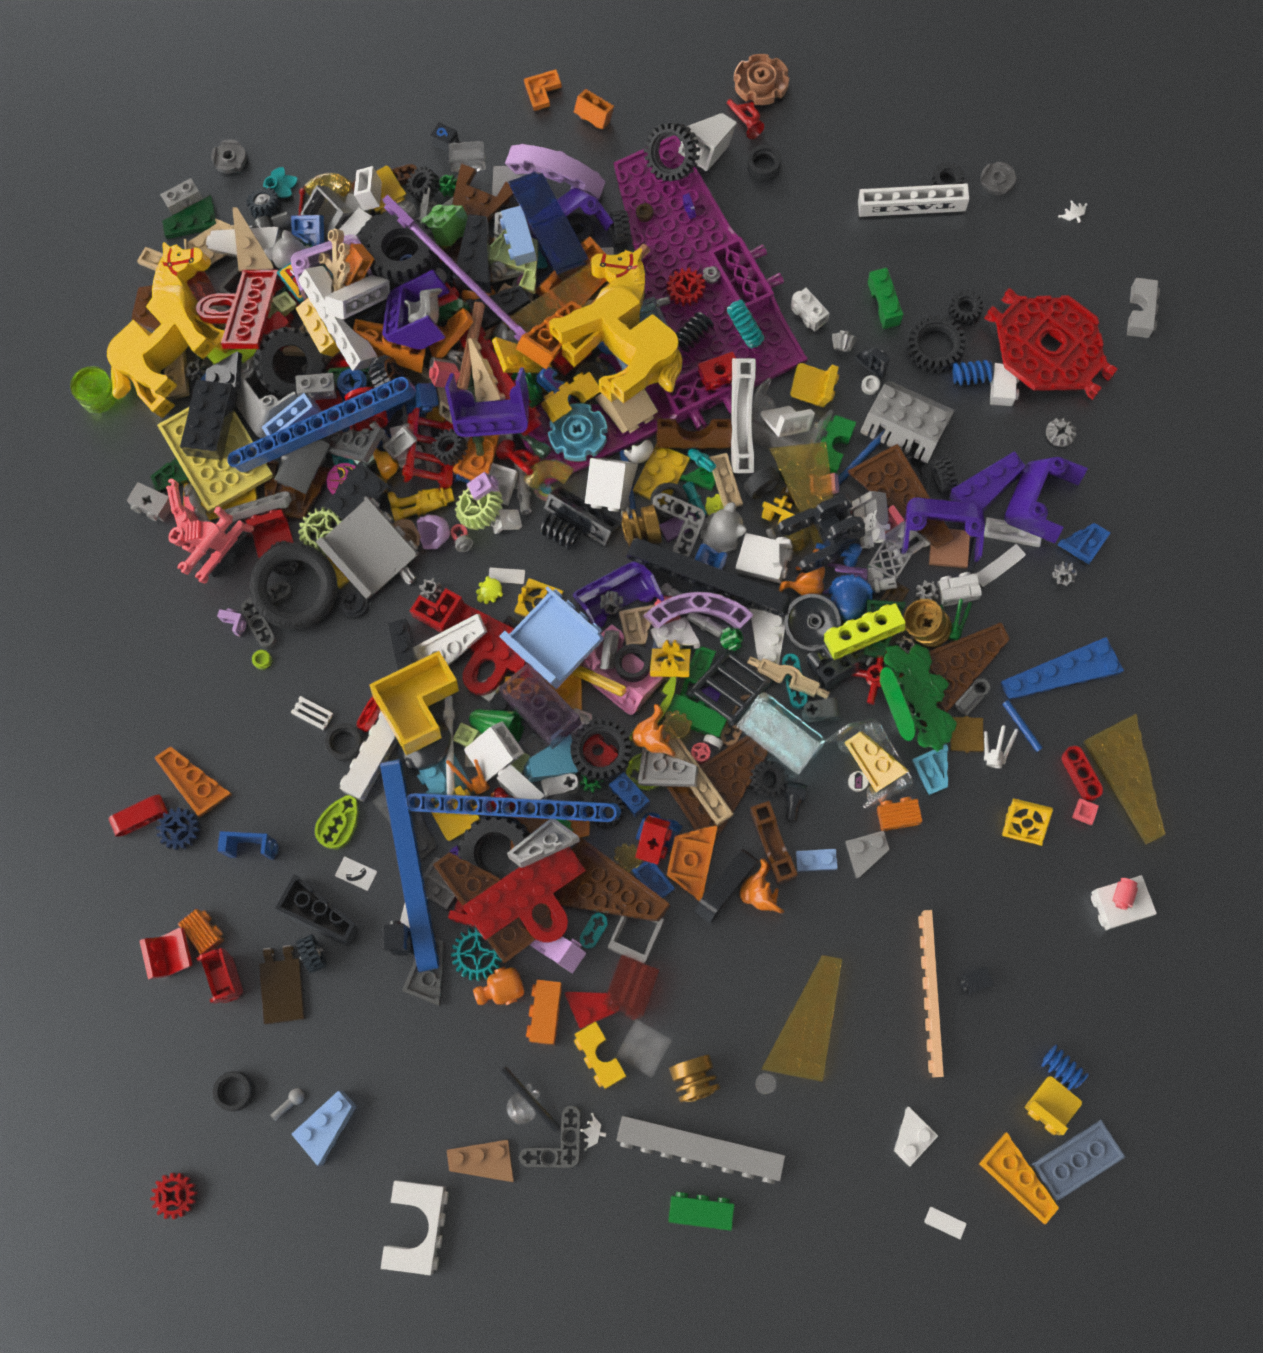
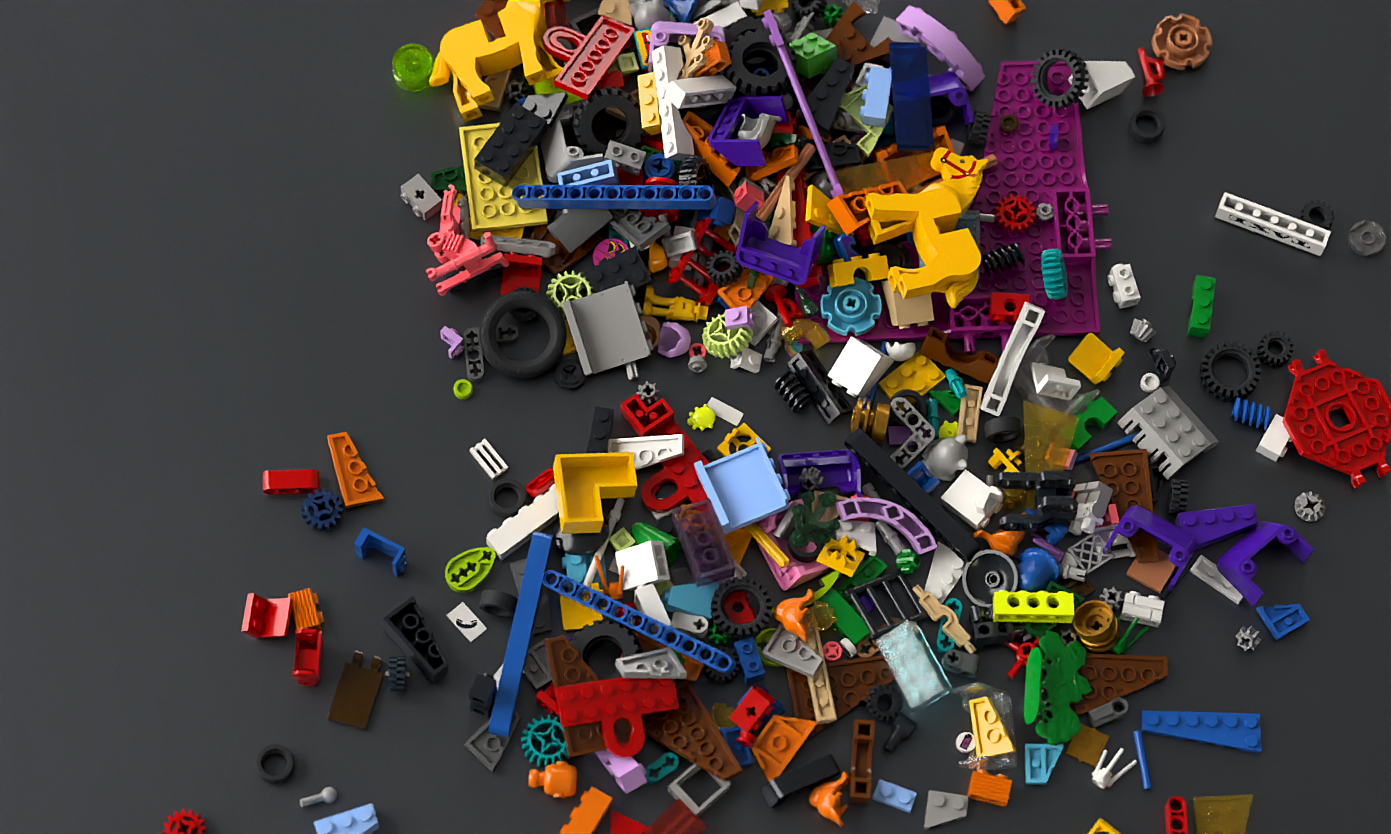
camera: 10 degrees right, 5 degrees down
white sticker [977,544,1026,587] -> none
none -> black tyre [479,590,518,617]
none -> red bush [736,731,757,748]
none -> clear green plant [791,491,840,547]

